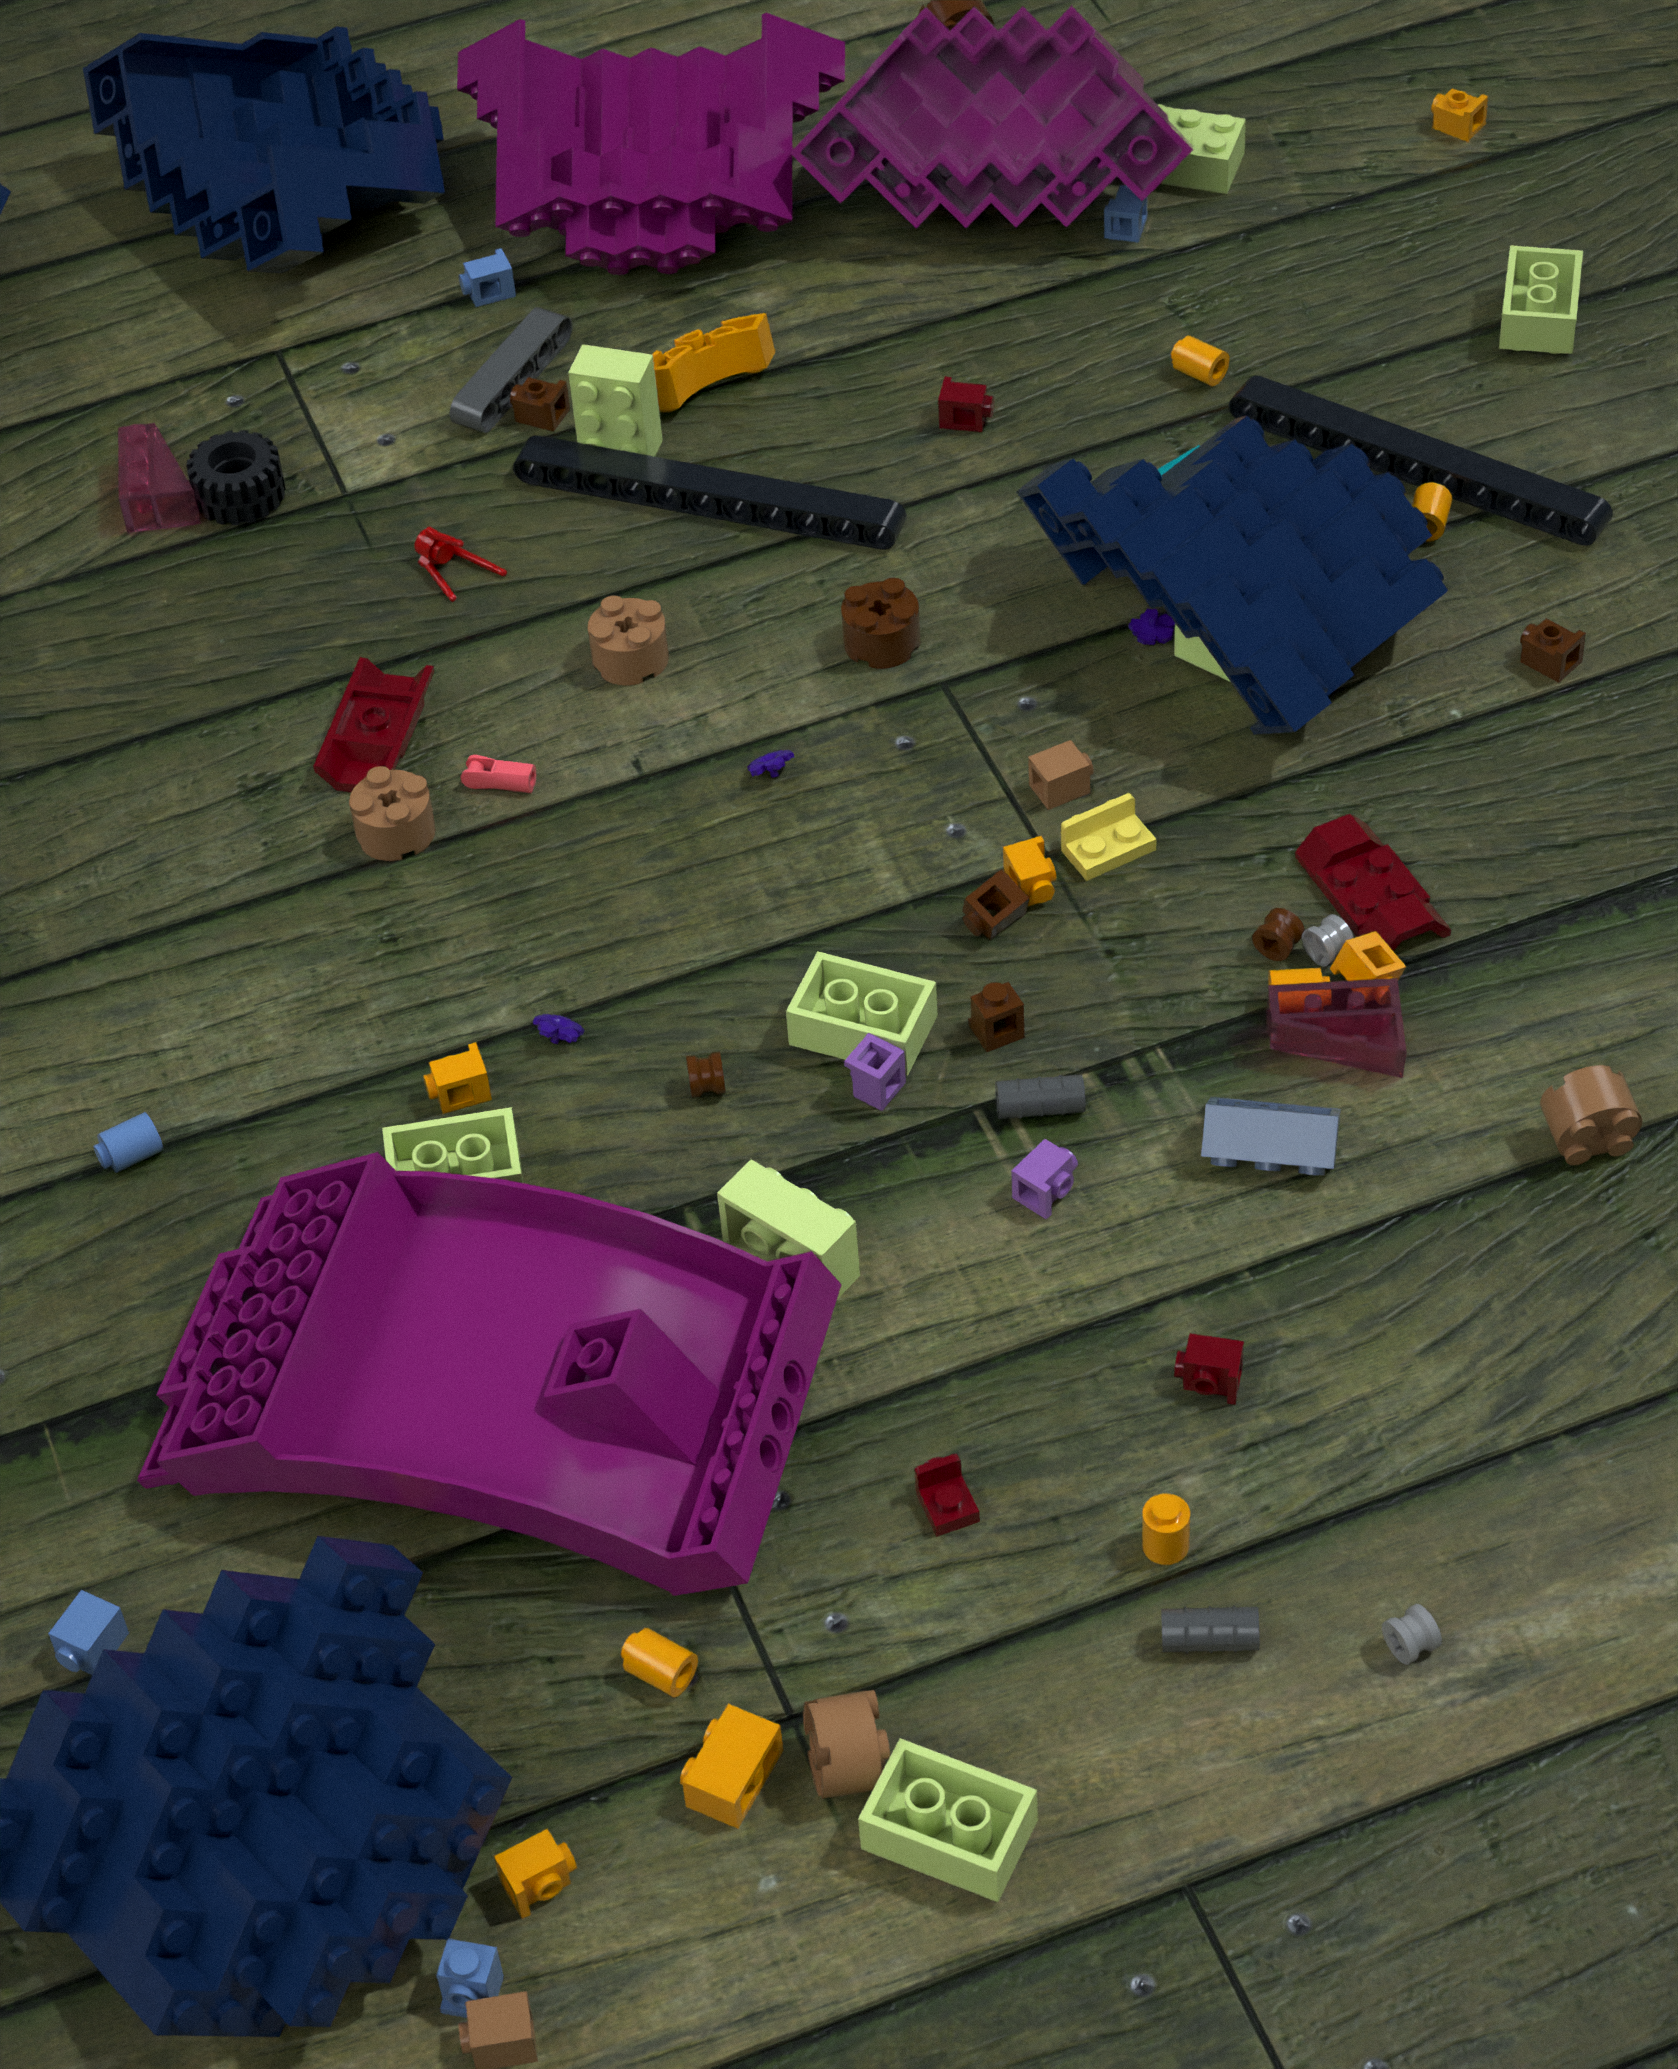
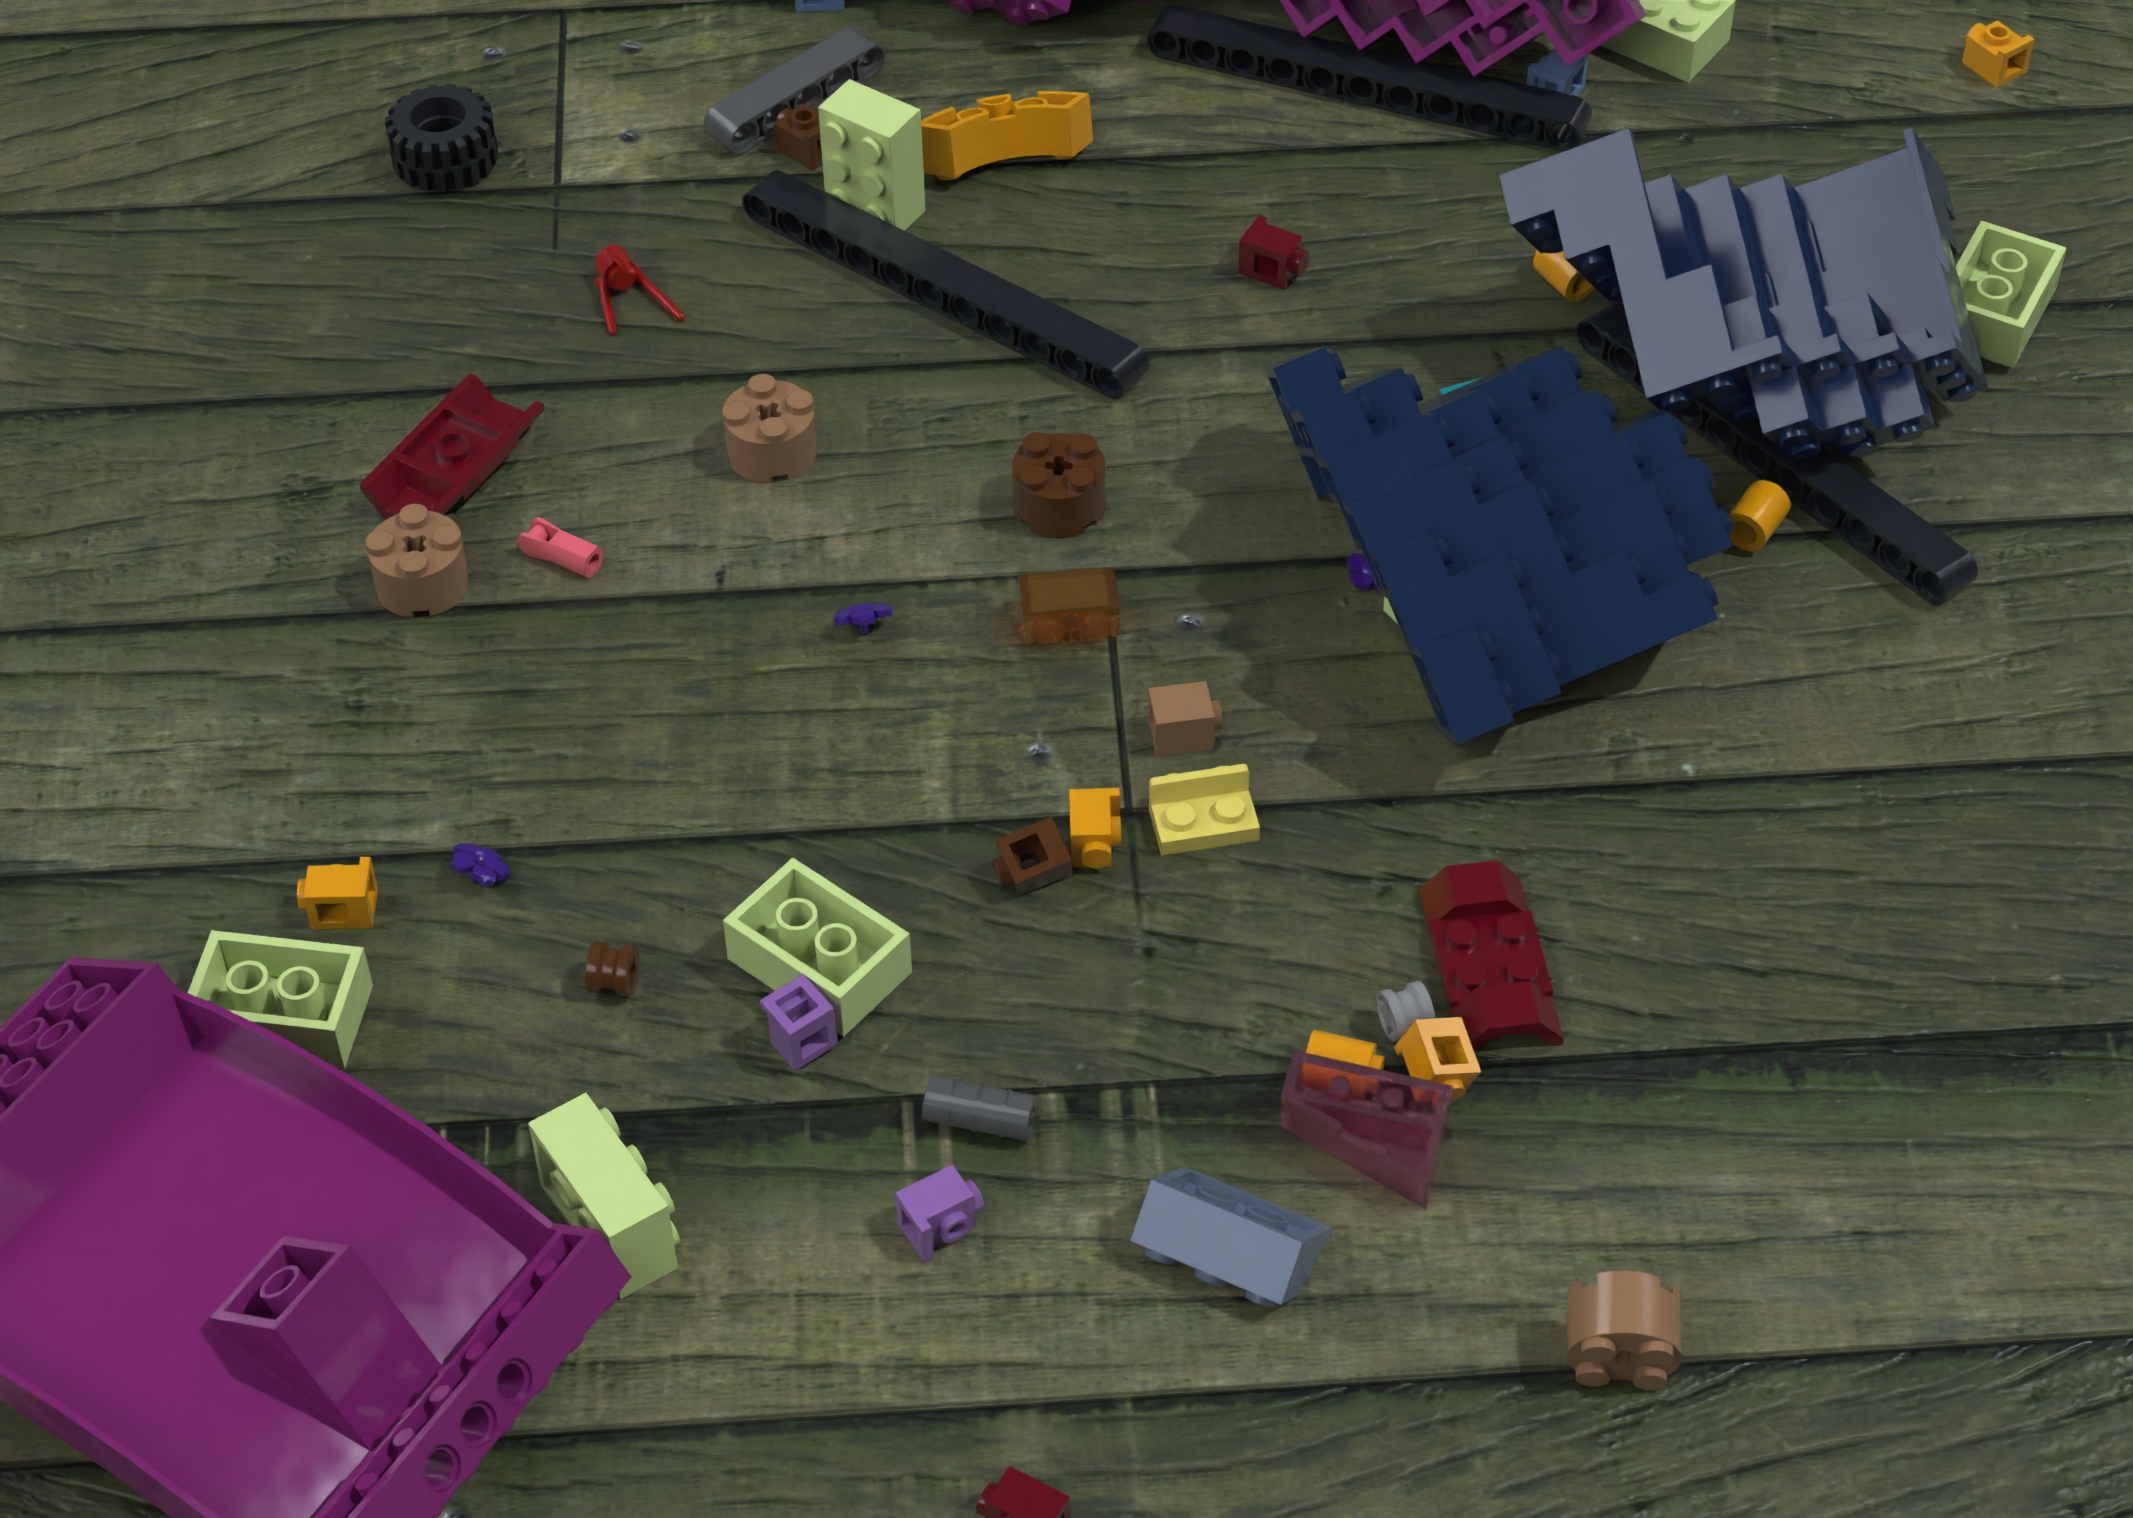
camera: 15 degrees right, 0 degrees up
clear pink wedge [118,423,201,533] -> none
reddish brown brick [968,982,1025,1052] -> none
reddish brown wheel [1252,908,1305,961] -> none
reddish brown brick [1520,618,1586,683] -> none
none -> clear orange brick [1018,567,1120,645]
none -> black beam [1146,5,1592,151]
none -> dark blue panel [1499,127,1988,459]

